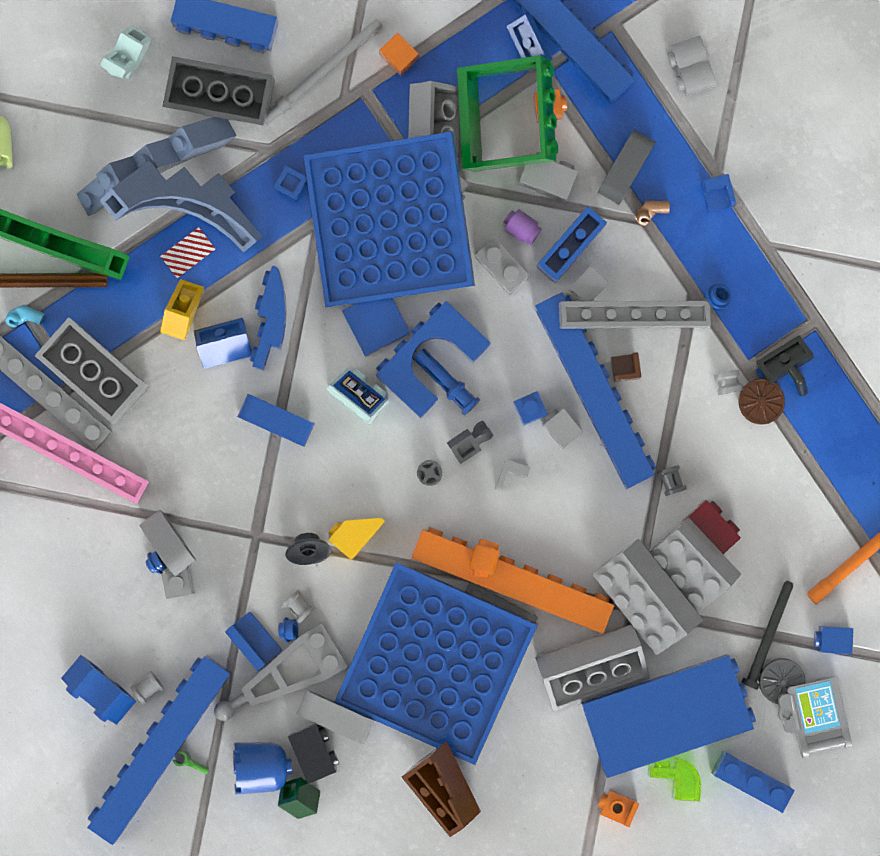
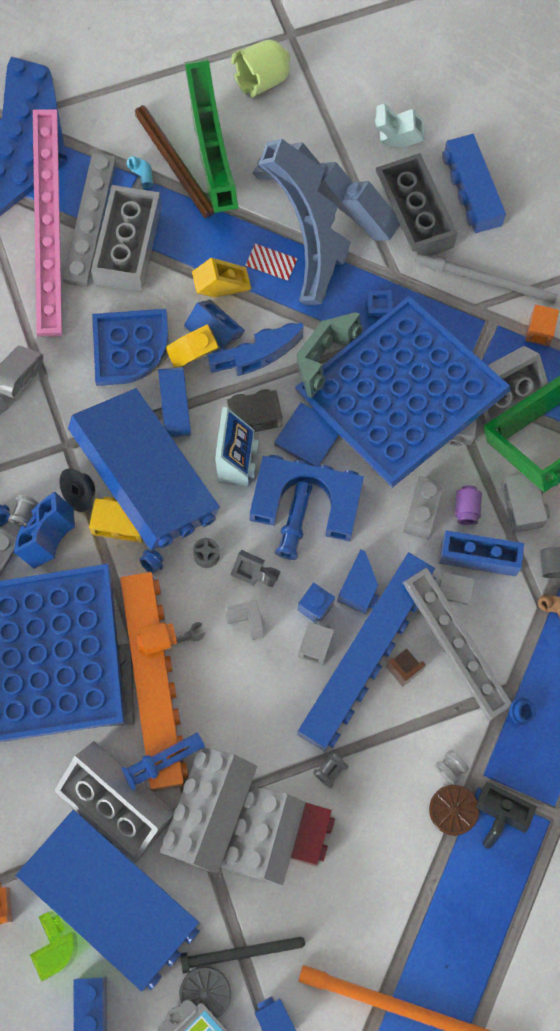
camera: 55 degrees right, 15 degrees down
none -> blue brick [14,492,75,569]
none -> blue brick [68,388,220,551]
none -> blue plate [92,309,168,386]
none -> blue pin [121,732,205,791]
none -> blue plate [139,550,163,574]
none -> yellow slope [166,324,220,368]
none -> dark grey hand [172,622,206,646]
none -> clear smoke brick [227,389,283,432]
none -> sand green slope [296,312,363,398]
none -> blue slope [337,549,380,615]

